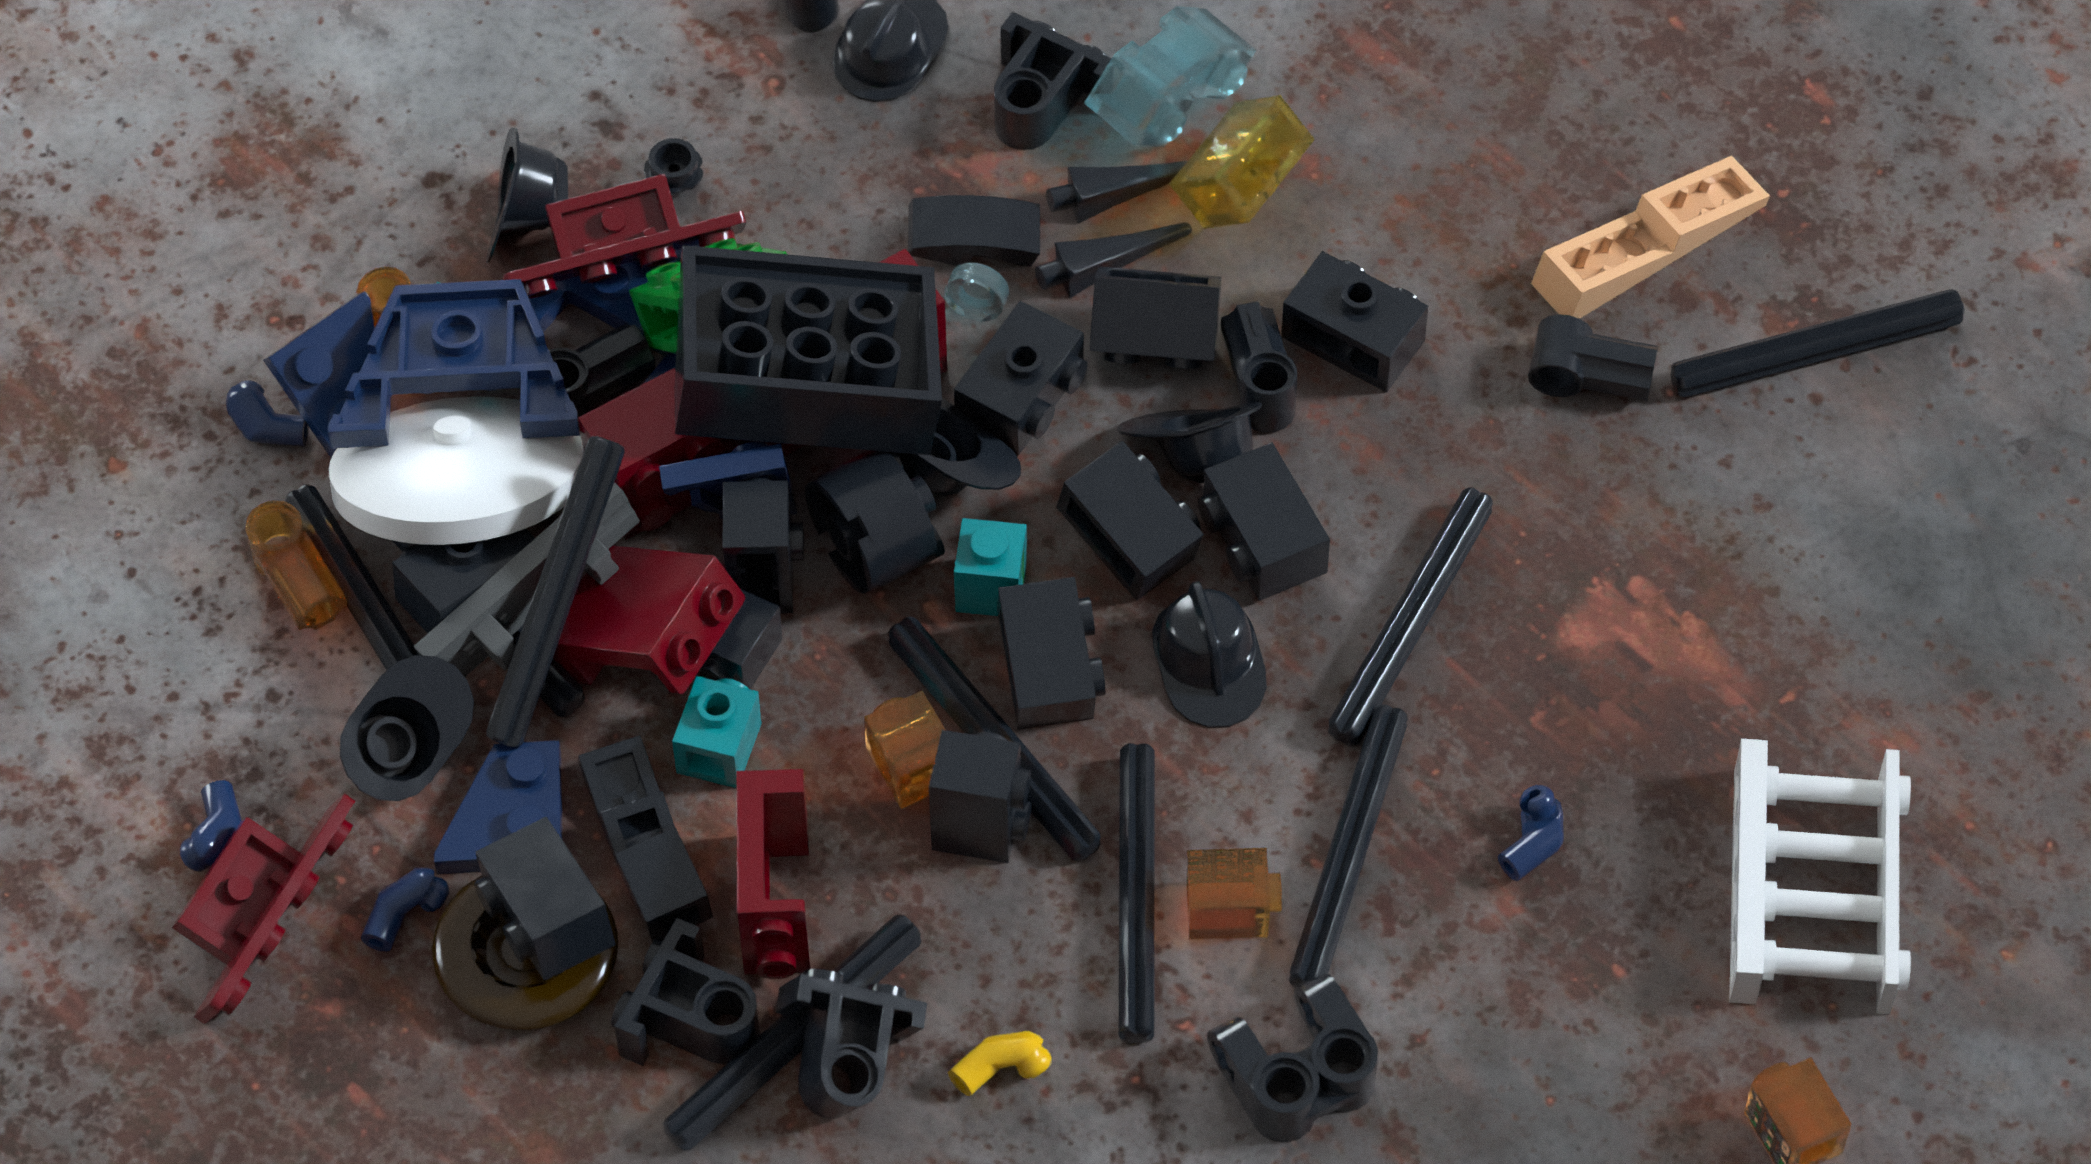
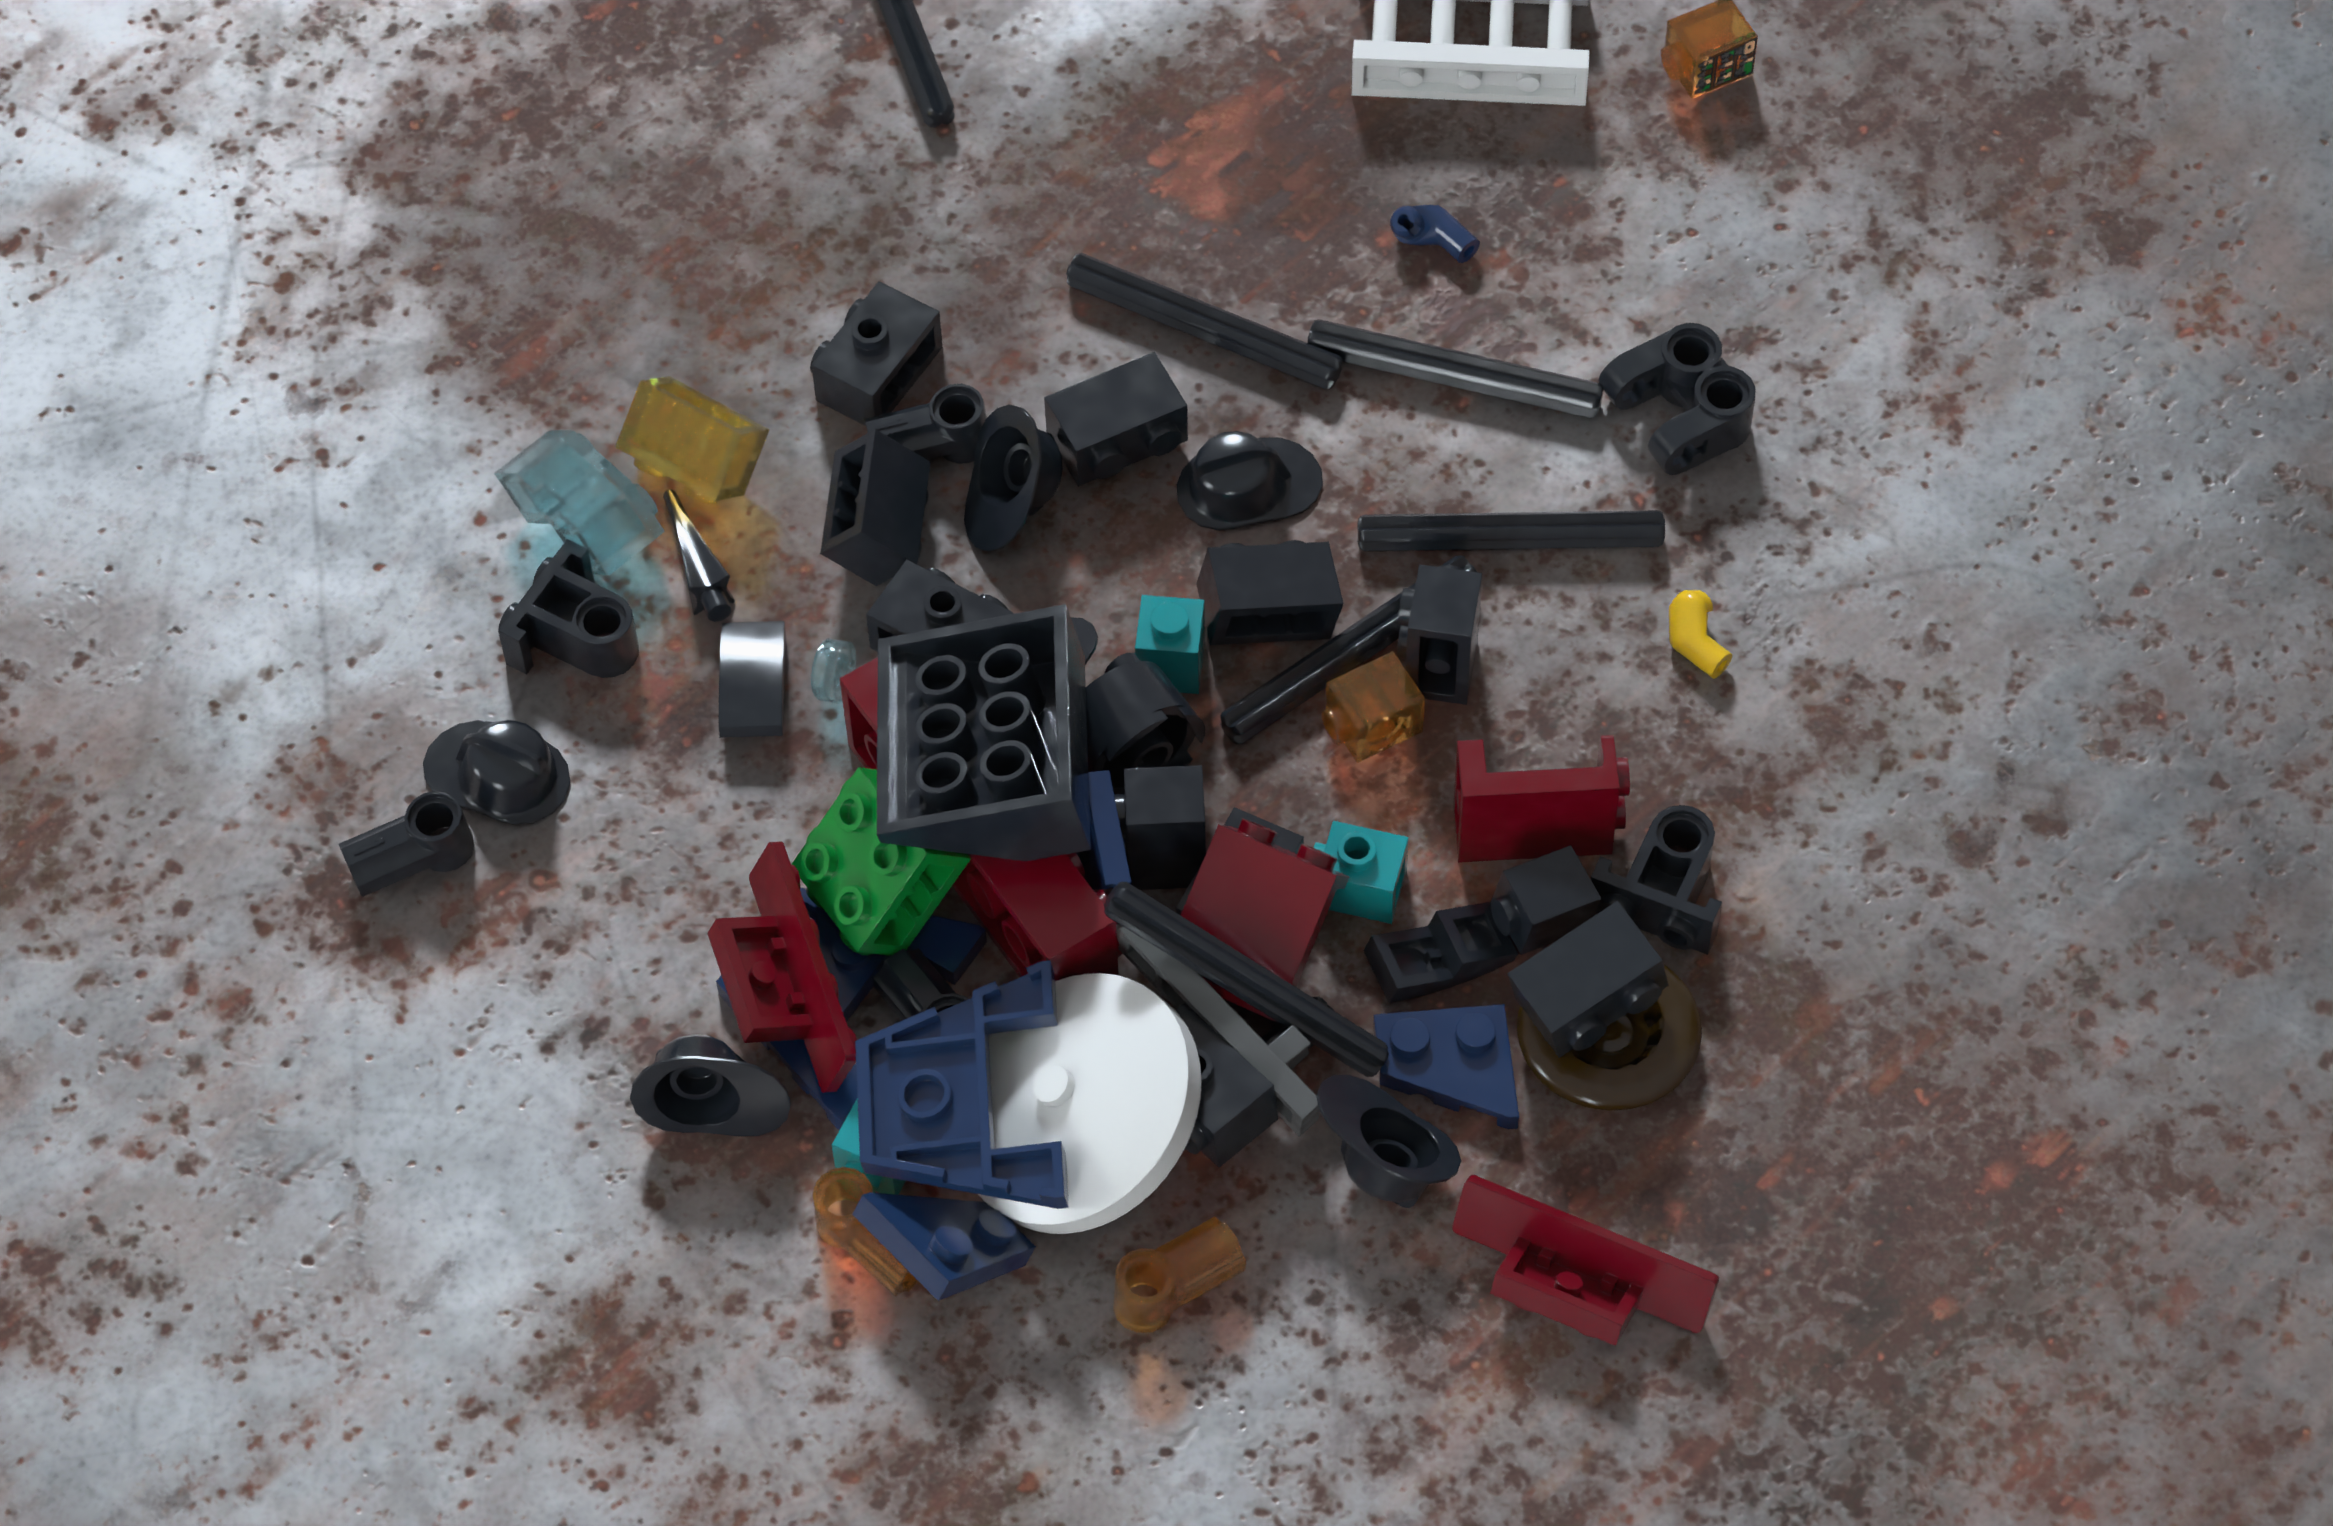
camera: 90 degrees left, 0 degrees up
dark blue arm [180,780,242,872] -> none
dark blue arm [226,380,309,447] -> none
black axle [285,484,419,670] -> none
dark blue arm [360,868,449,952] -> none
black plate [644,138,703,195] -> none
black axle [663,914,921,1151] -> none
black pin [775,969,927,1119] -> none
black piece [1035,222,1192,299] -> none
black brick [1056,441,1204,601] -> none
clear orange brick [1186,848,1282,940] -> none
black piece [1528,314,1658,401] -> none
light nougat slope [1531,156,1770,319] -> none

